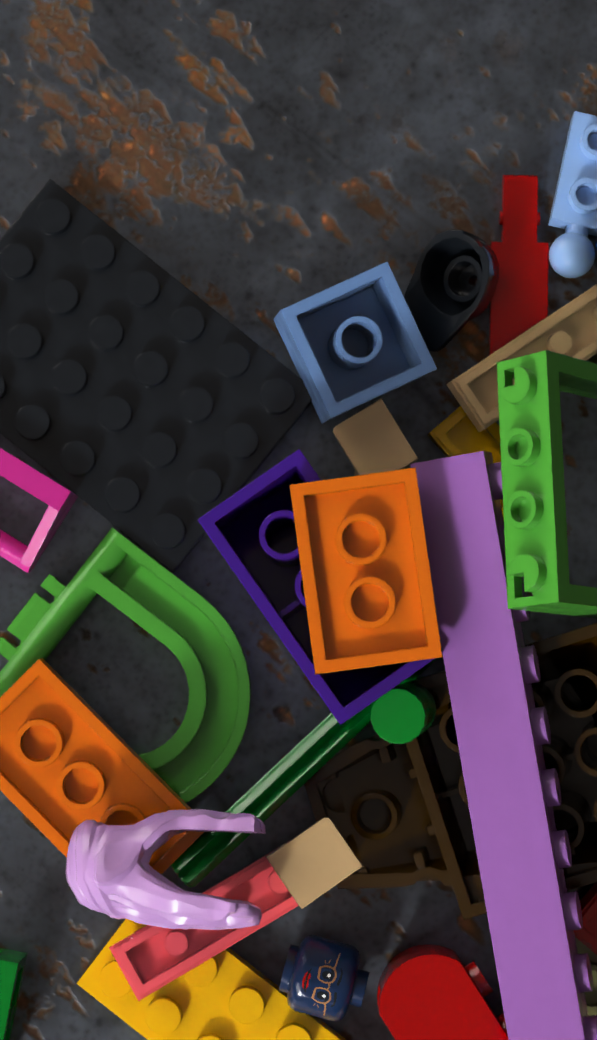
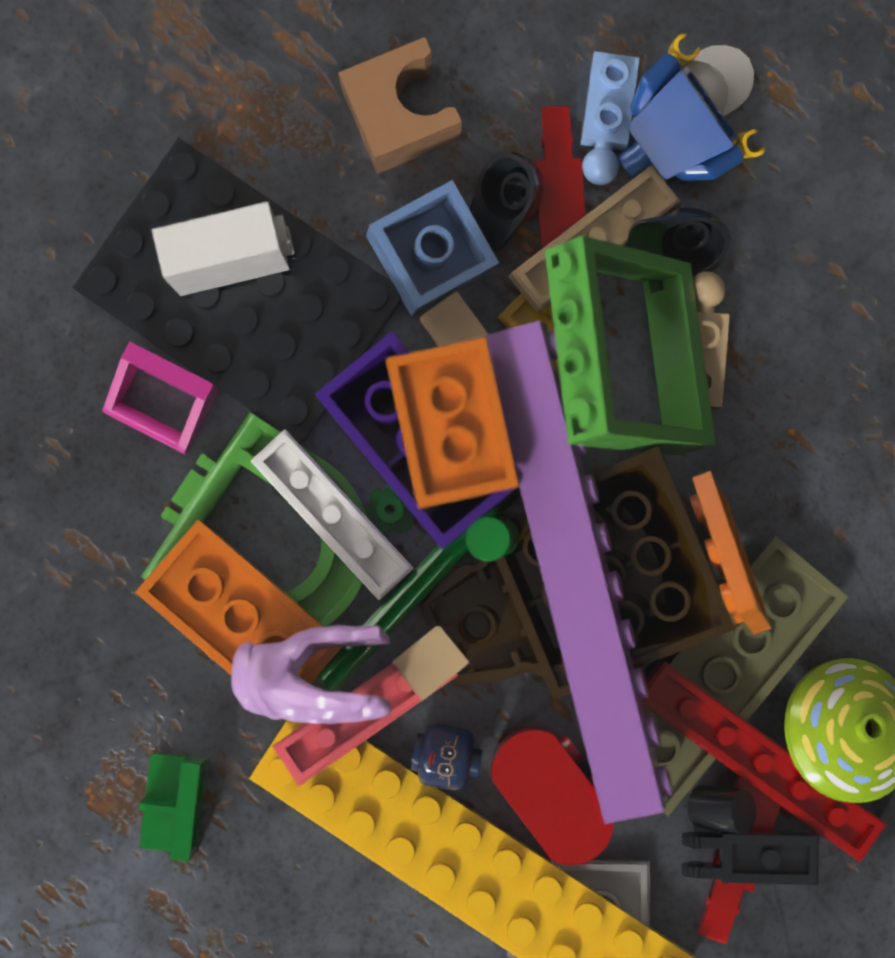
camera: 10 degrees left, 0 degrees up
none -> white brick [152,202,295,296]
none -> white tile [250,429,414,600]
none -> medium nougat piece [338,37,462,174]
none -> green plant [365,485,414,536]

